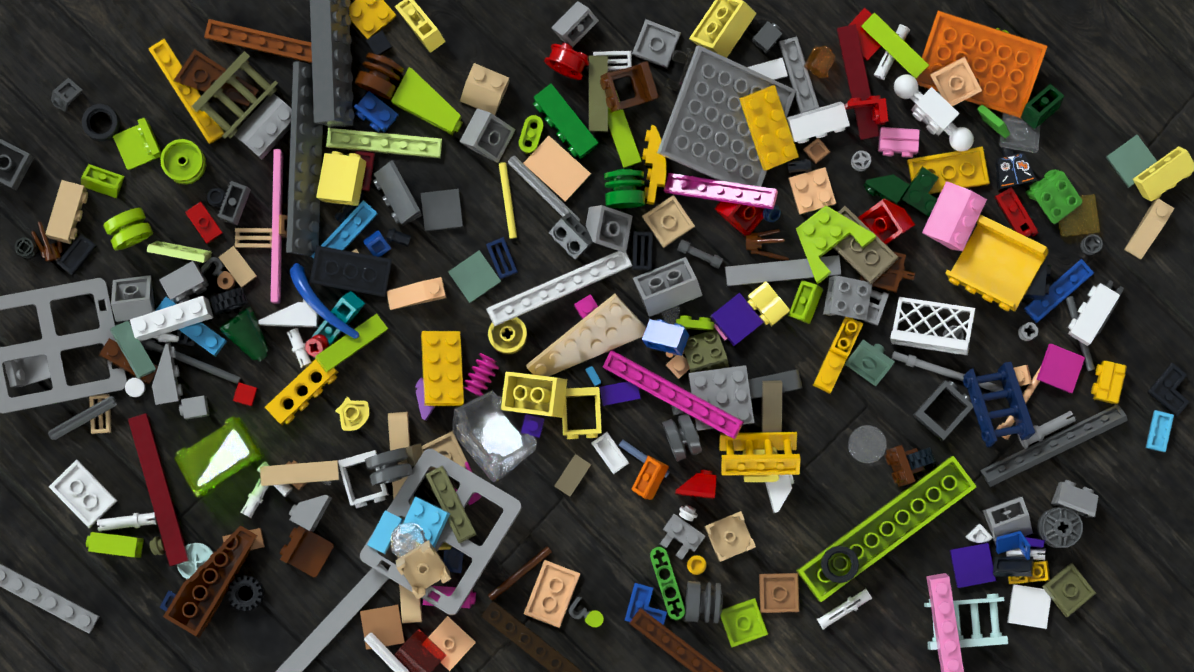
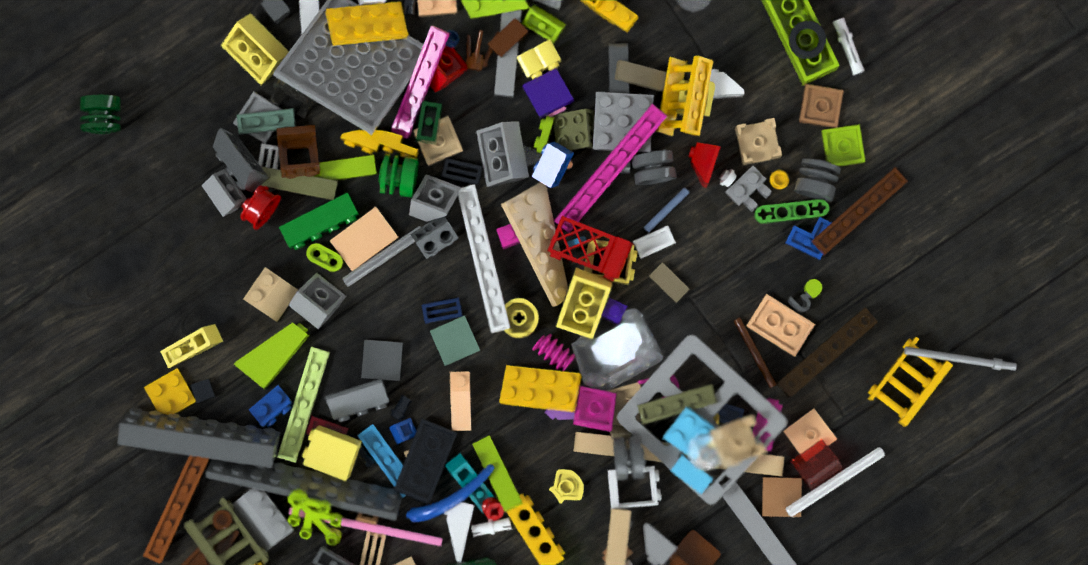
camera: 75 degrees left, 0 degrees up
reddish brown wheel [355,53,404,99] -> none
light yellow bar [499,162,517,239] -> none
dark purple tile [599,381,641,406] -> none
orange slope [631,456,669,500] -> none
light nougat plate [666,355,689,379] -> none
dark grey bar [677,240,723,269] -> none
none -> reddish brown tile [212,510,232,530]
none -> dark grey slope [213,128,269,192]
none -> sand green tile [237,108,296,135]
none -> lime plant [288,489,343,546]
none -> dark green brick [416,101,443,145]
none -> reddish brown tile [488,18,528,58]
none -> red piece [547,216,633,282]
none -> dark pink tile [573,386,617,431]

